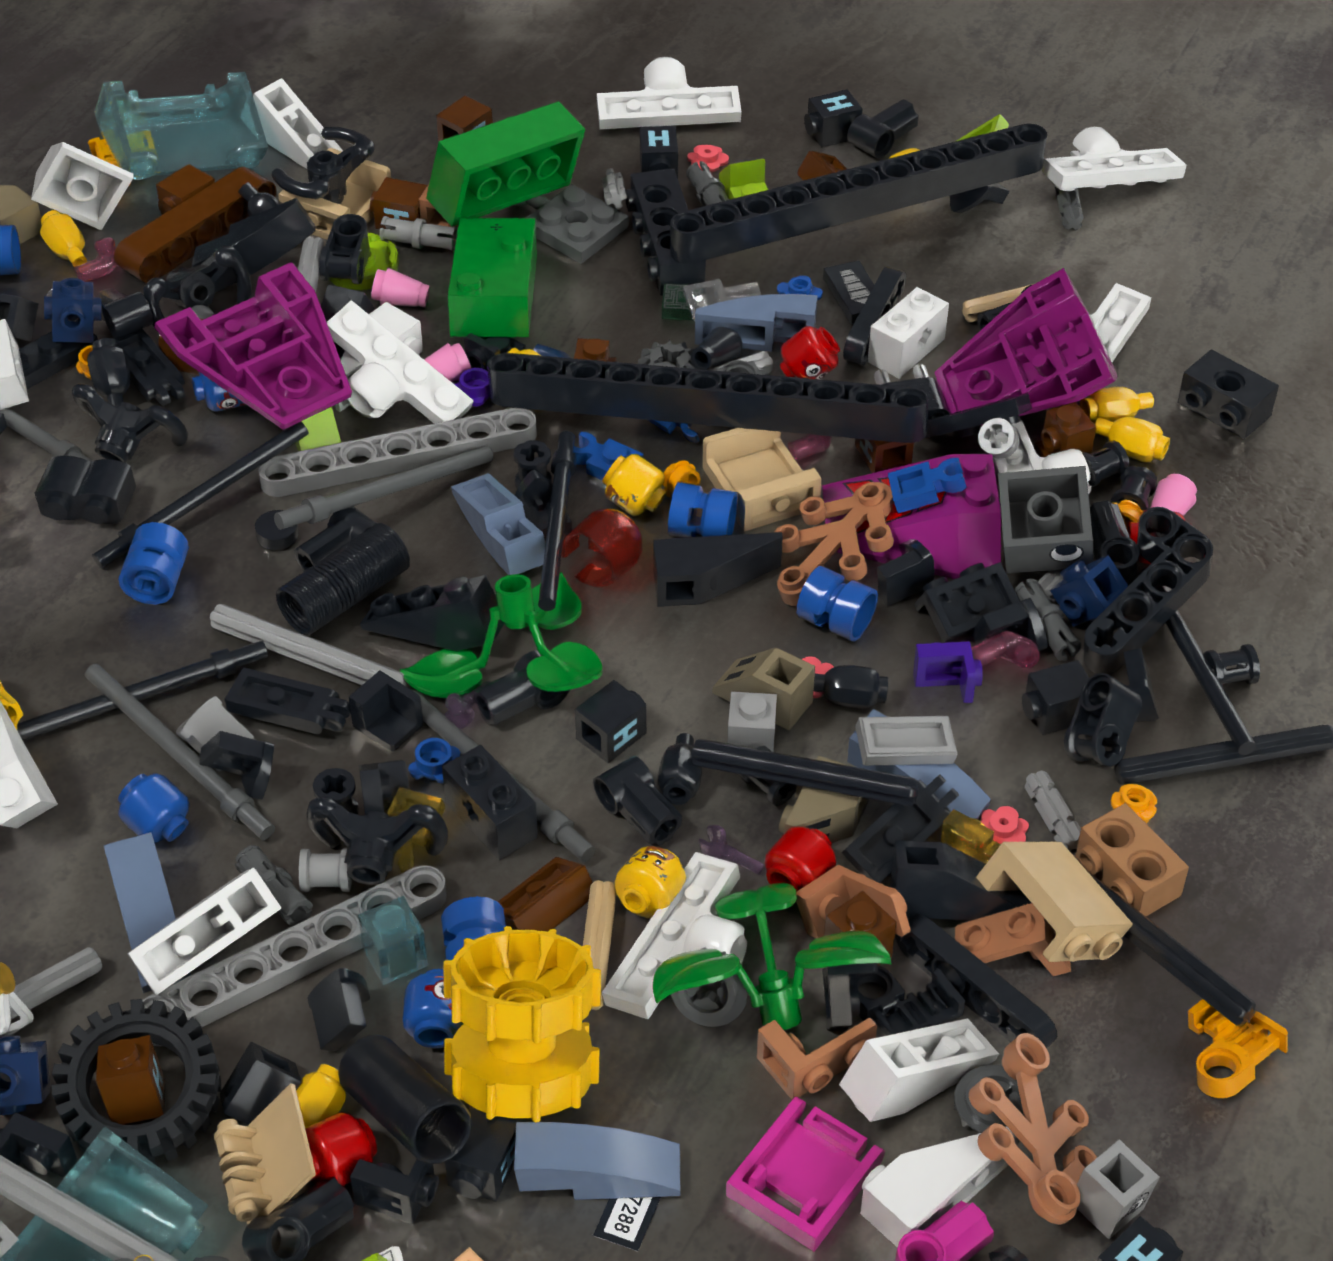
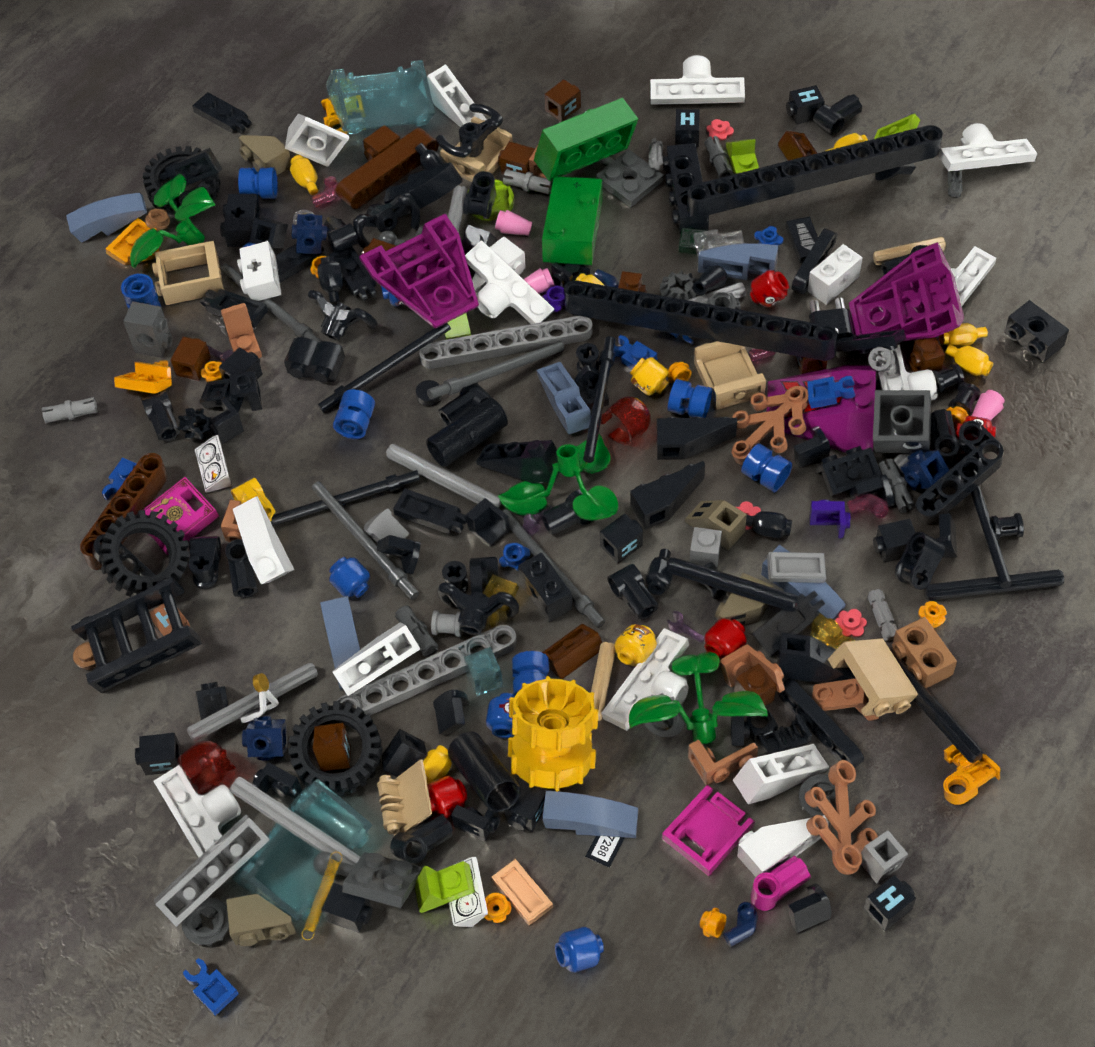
camera: 10 degrees right, 10 degrees up
none -> black slope [630,461,705,530]

